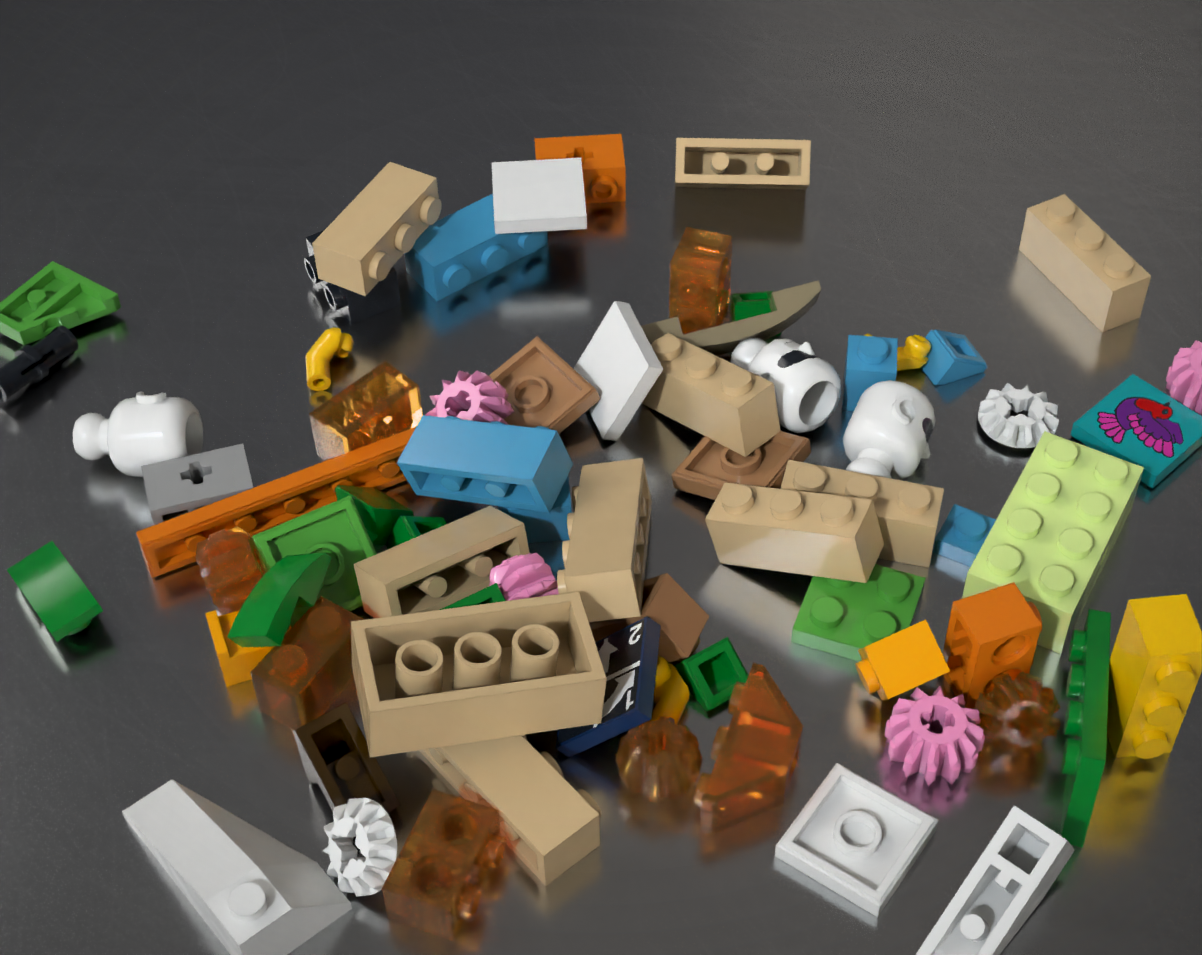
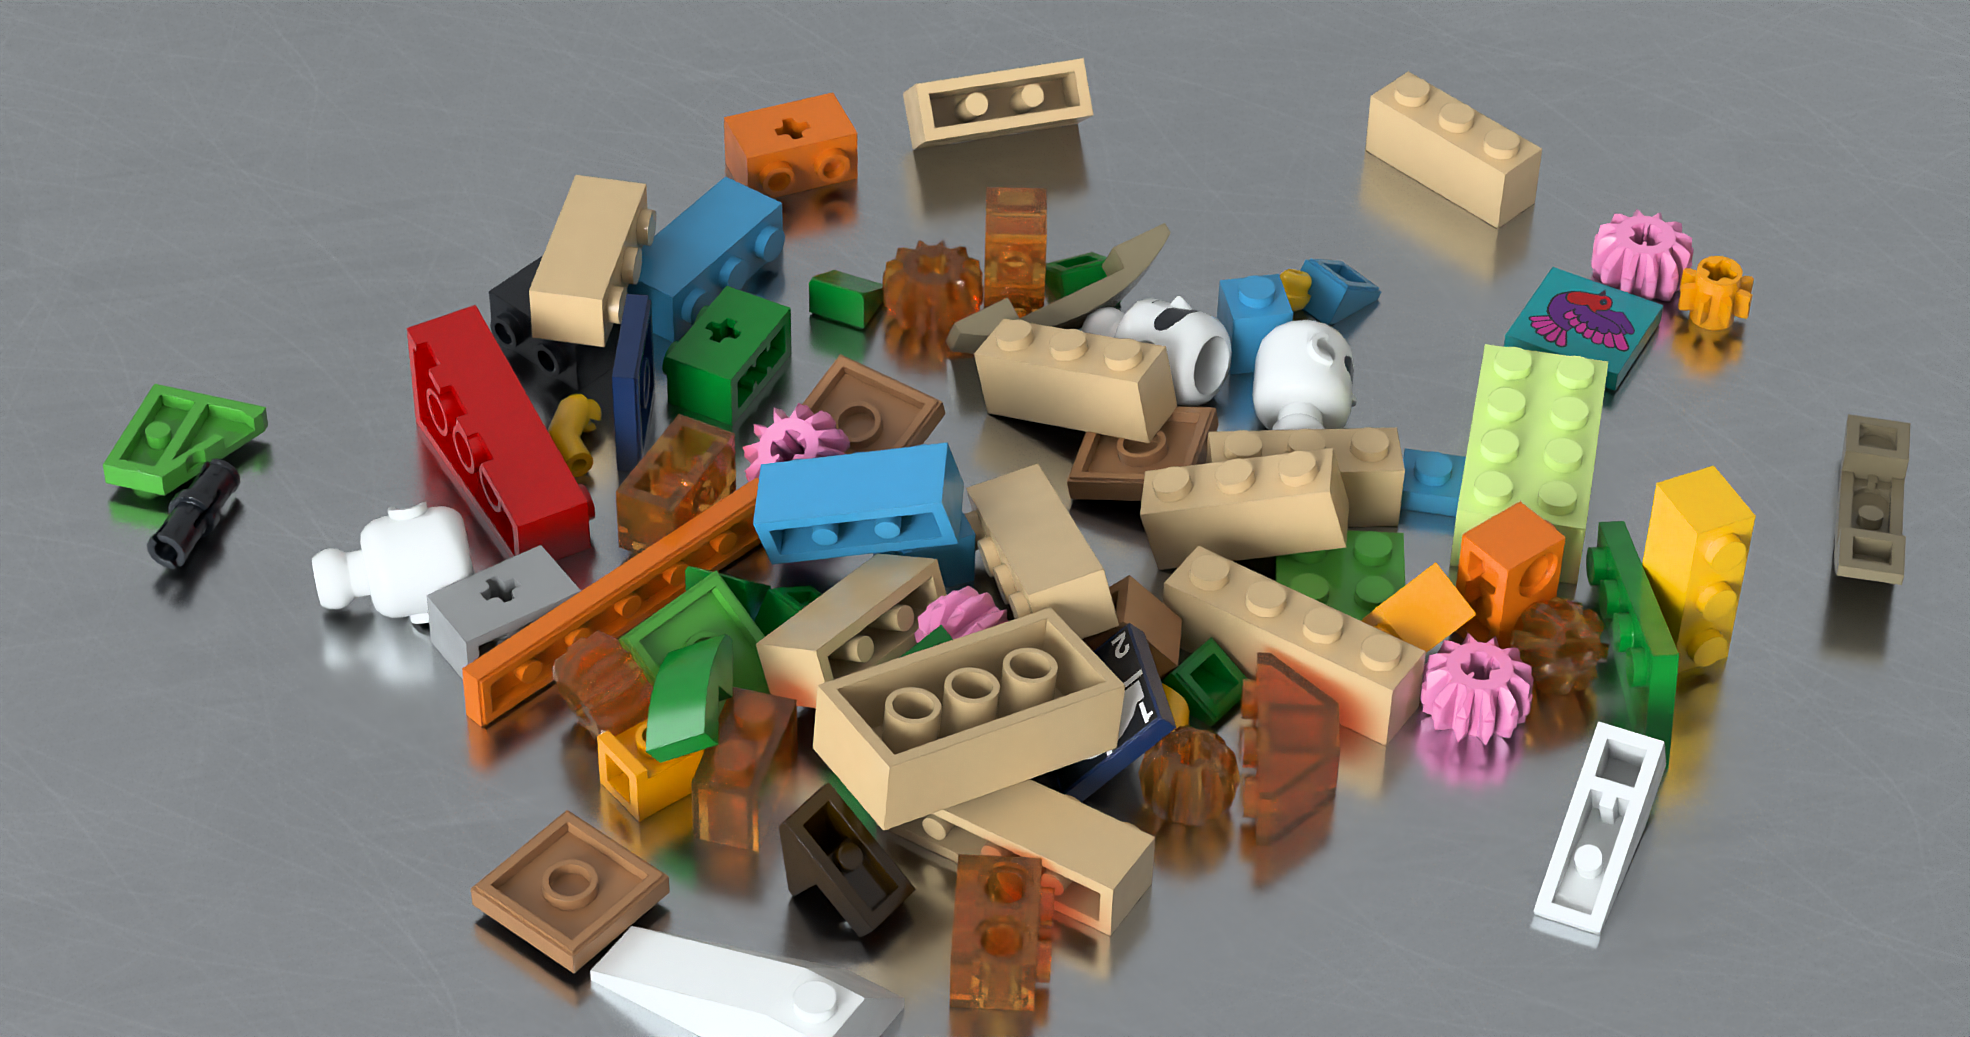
camera: 20 degrees left, 5 degrees down
green slope [7,540,103,641] -> none
white gear [322,798,397,897] -> none
white tile [491,158,587,234] -> none
white tile [574,301,663,441] -> none
white tile [775,763,939,917] -> none
white gear [978,383,1059,448] -> none
none -> red wedge [407,305,595,561]
none -> medium nougat plate [471,810,670,973]
none -> dark blue tile [612,294,655,472]
none -> green brick [662,286,792,426]
none -> green slope [809,270,889,328]
none -> clear orange gear [883,239,984,337]
none -> tan brick [1163,545,1426,746]

